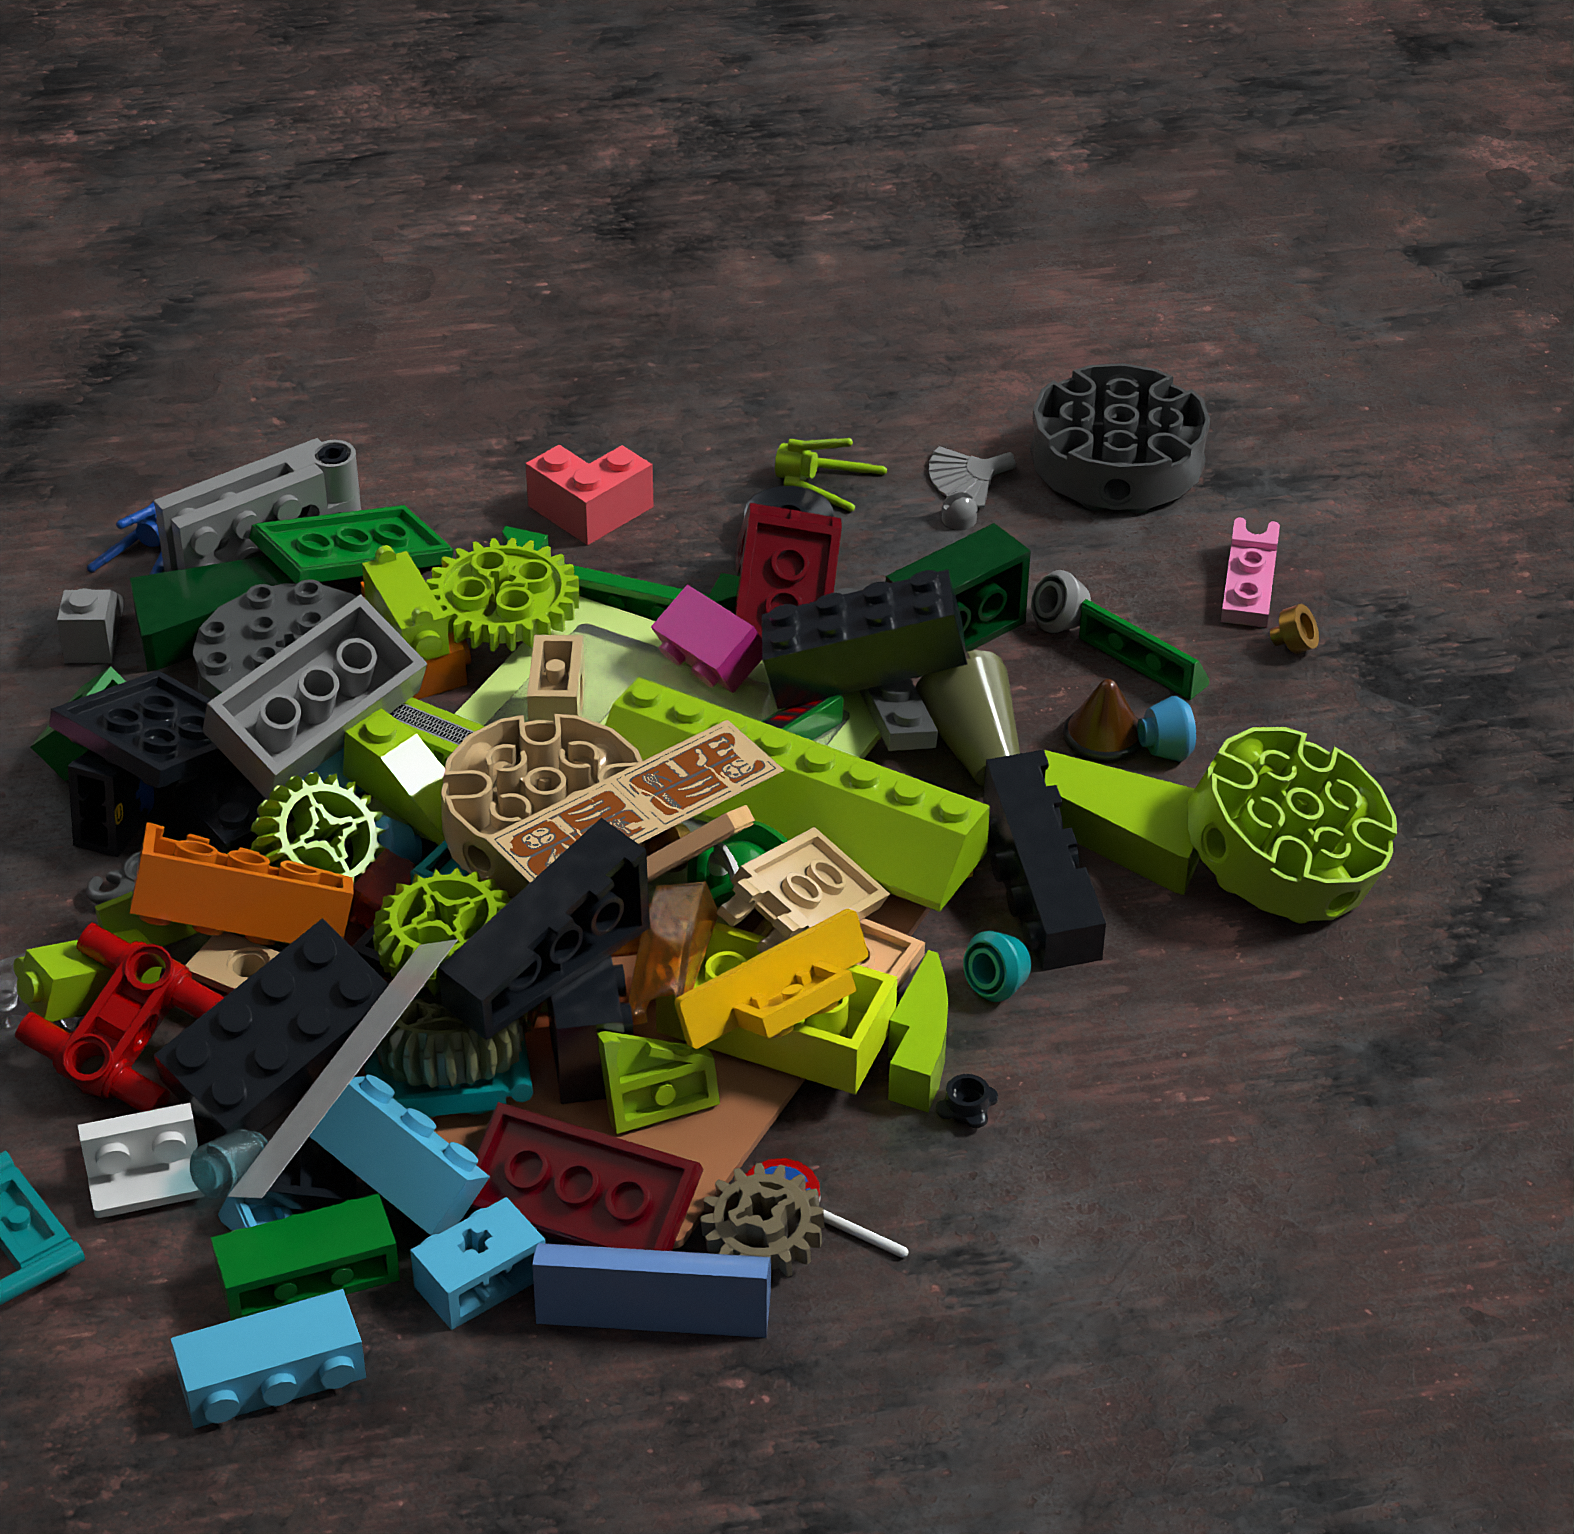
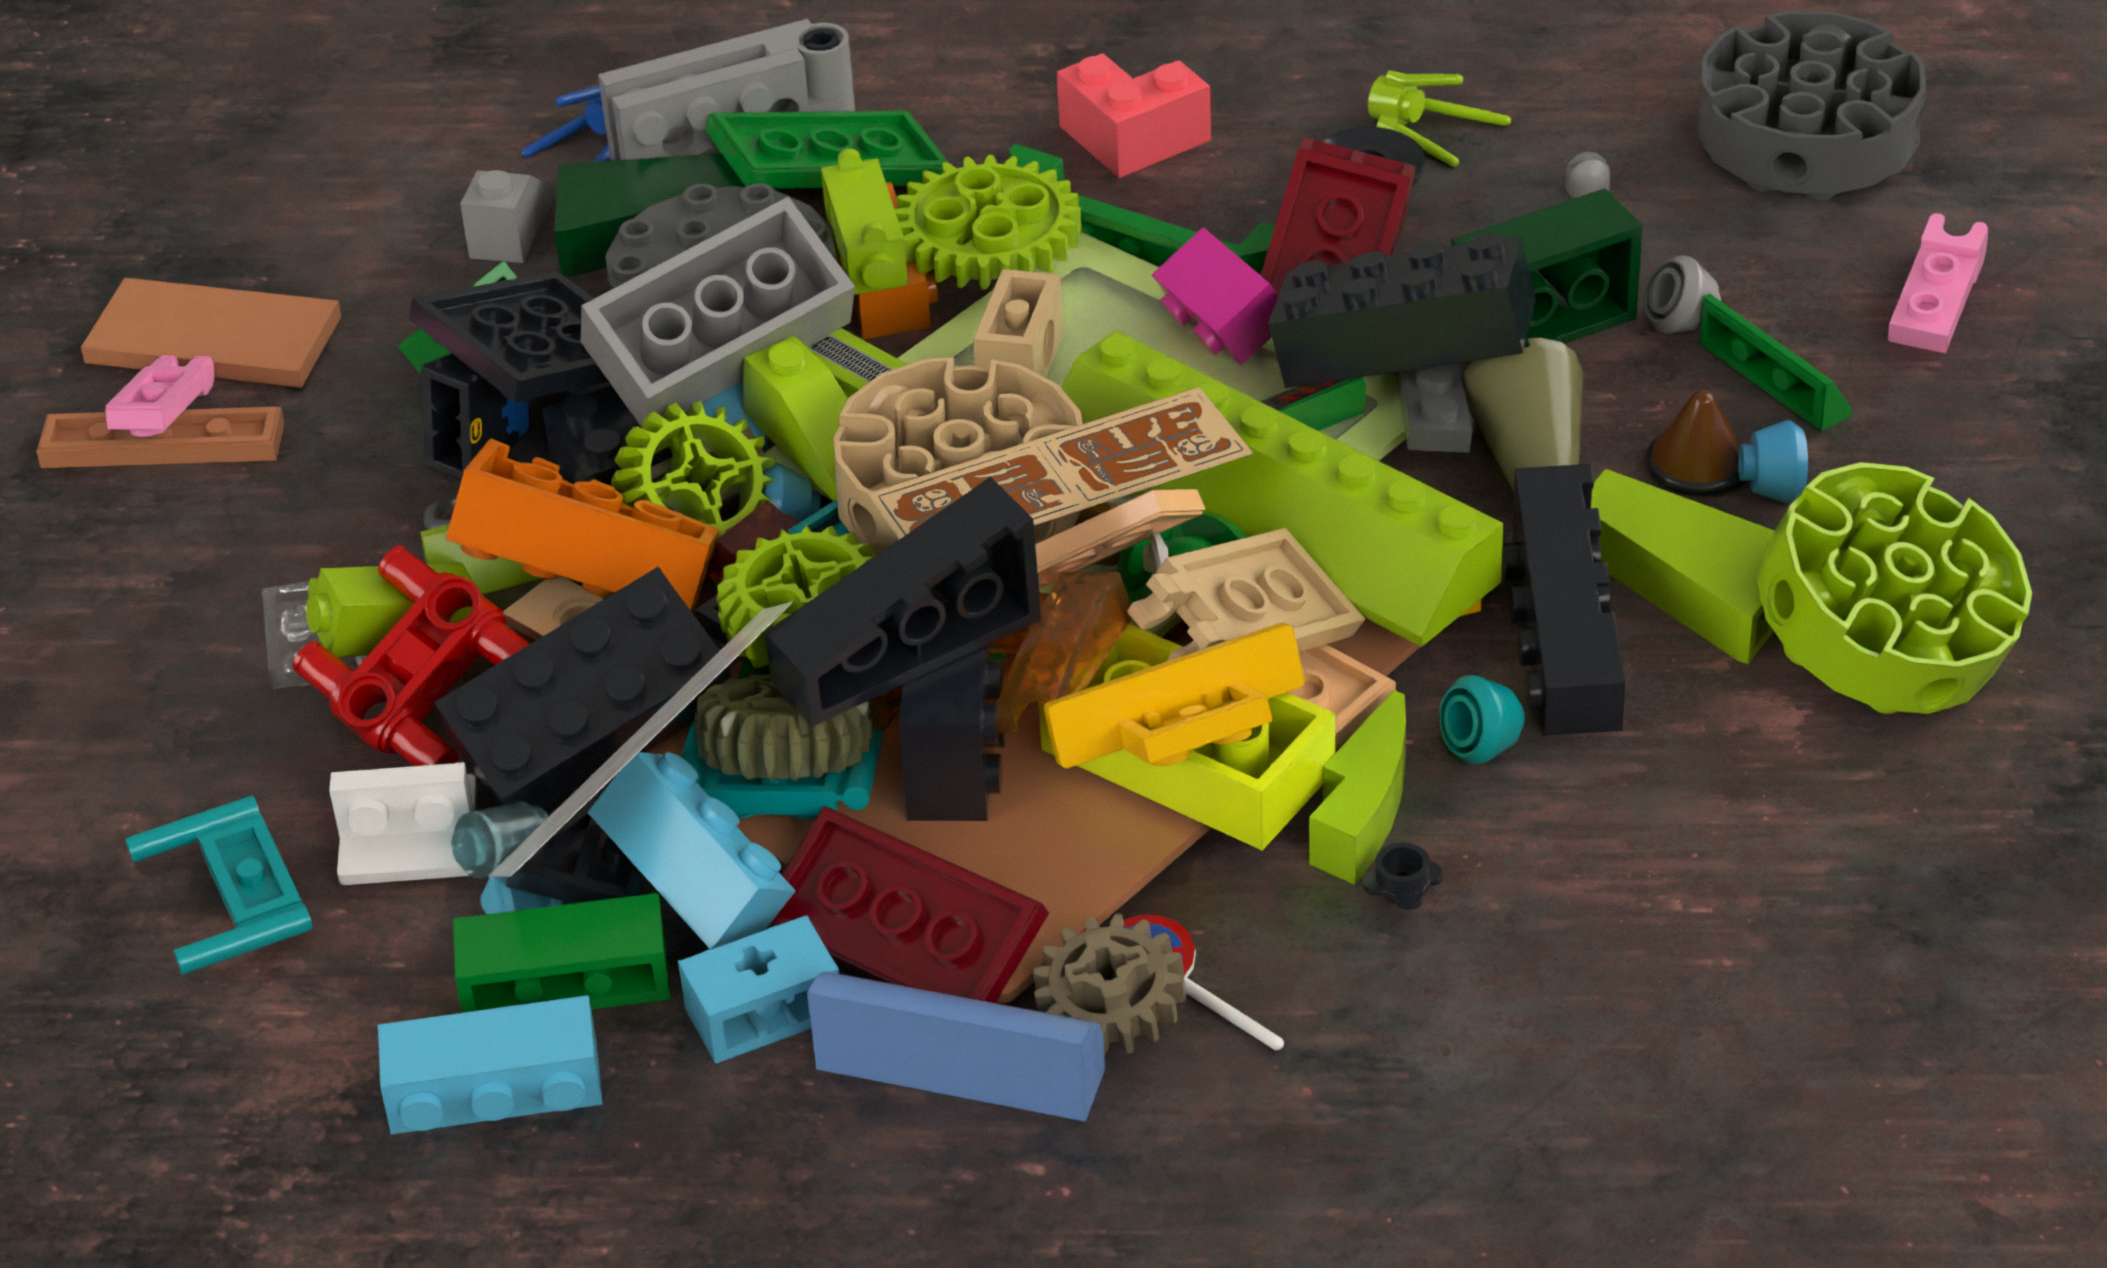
camera: 15 degrees right, 0 degrees up
lime wing [597,1031,720,1134] -> none
light grey hand [929,446,1016,508] -> none
pearl gold tile [1270,604,1319,654] -> none

